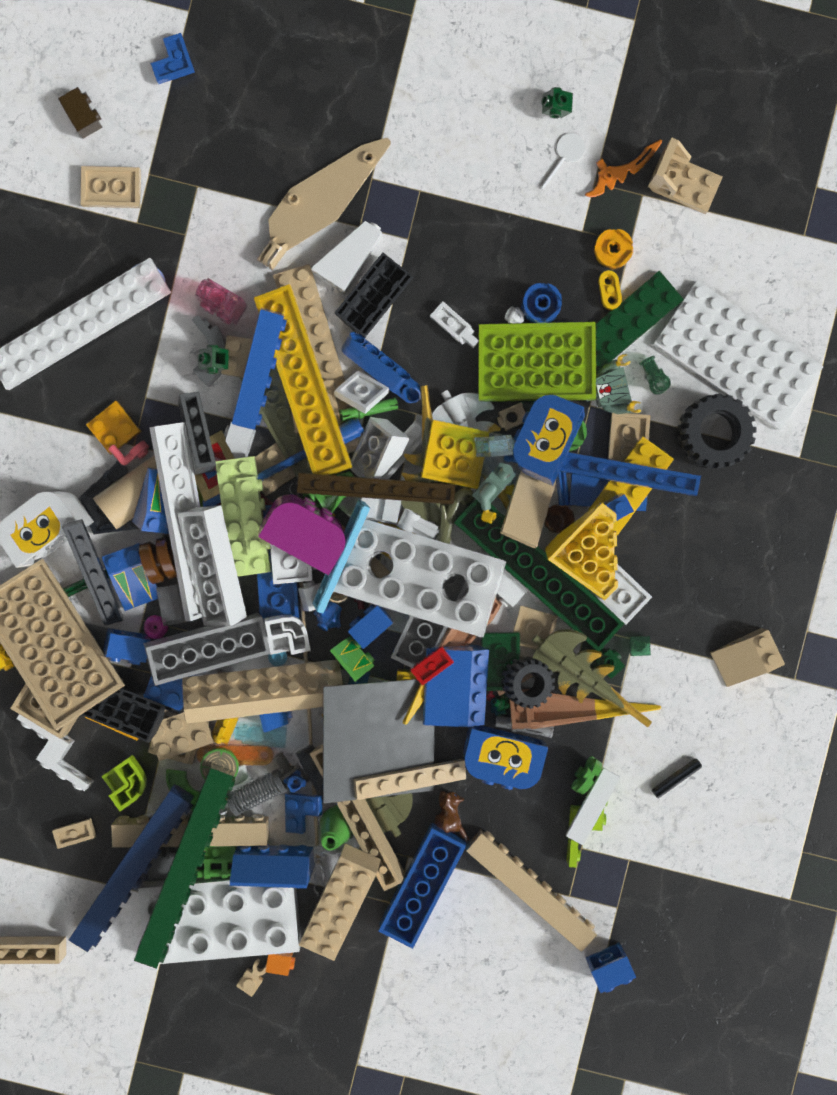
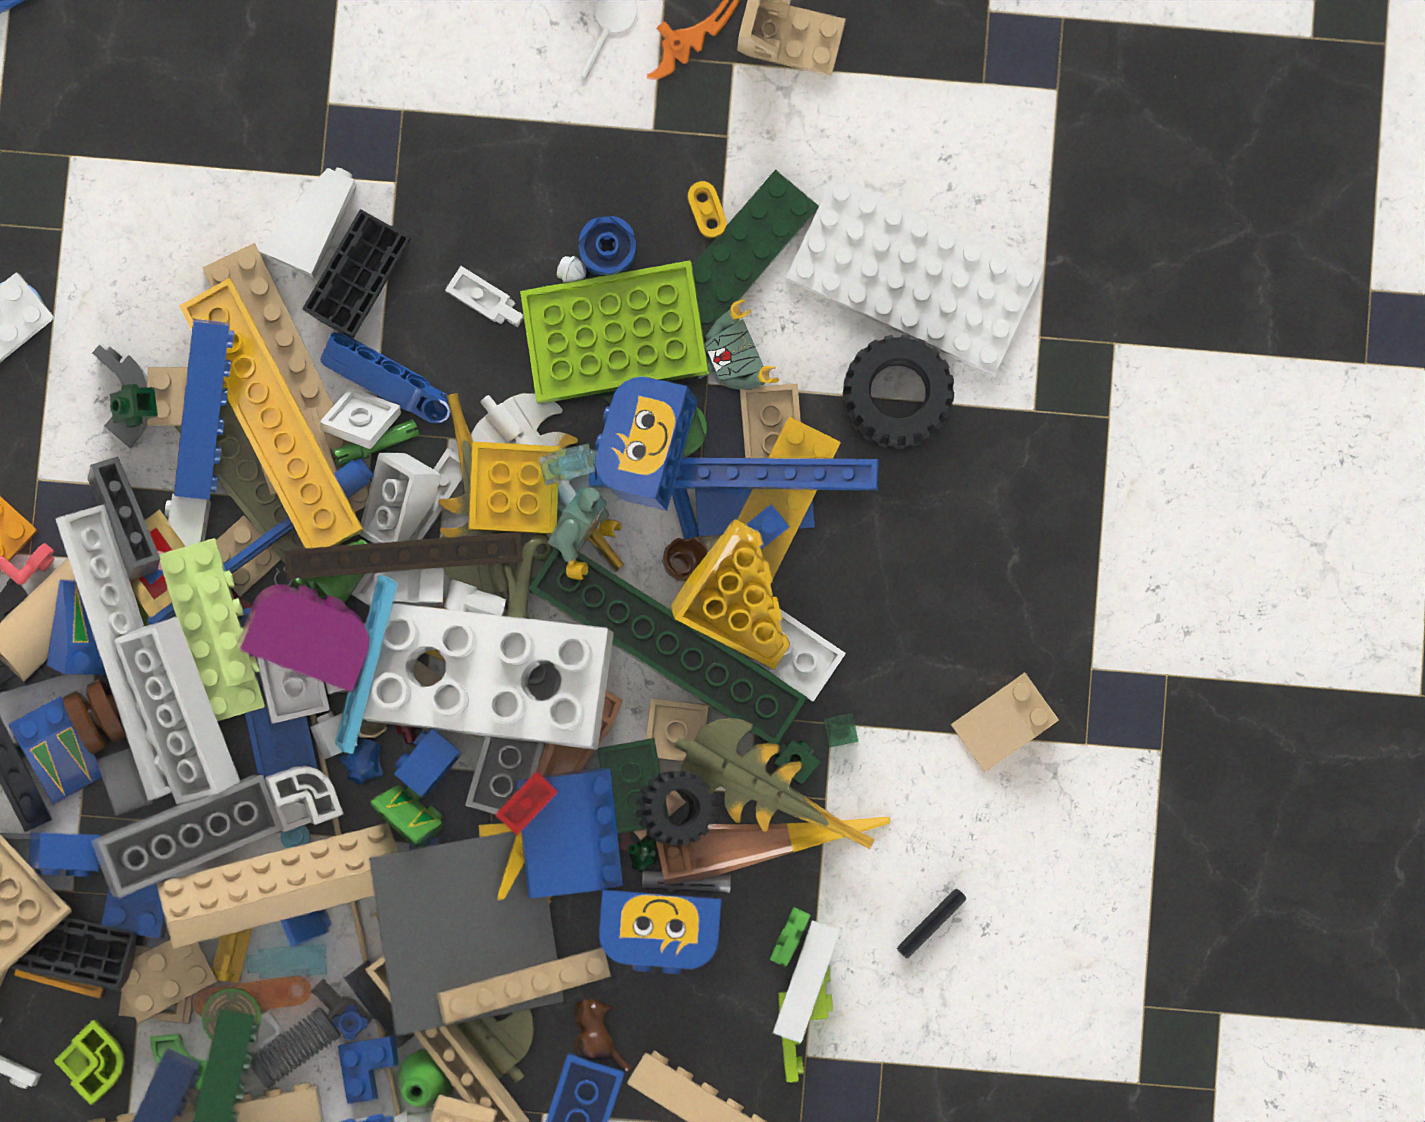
camera: 15 degrees left, 5 degrees down
dark pink plate [144,615,168,639] -> none
clear pink brick [194,278,247,325] -> none
tan wing [257,138,391,270] -> none
tan brick [497,403,525,431] -> none
white brick [497,569,528,607] -> none
tan tile [500,469,556,548] -> none
light orange plate [594,229,633,269] -> none
clear green connector [639,355,671,395] -> none

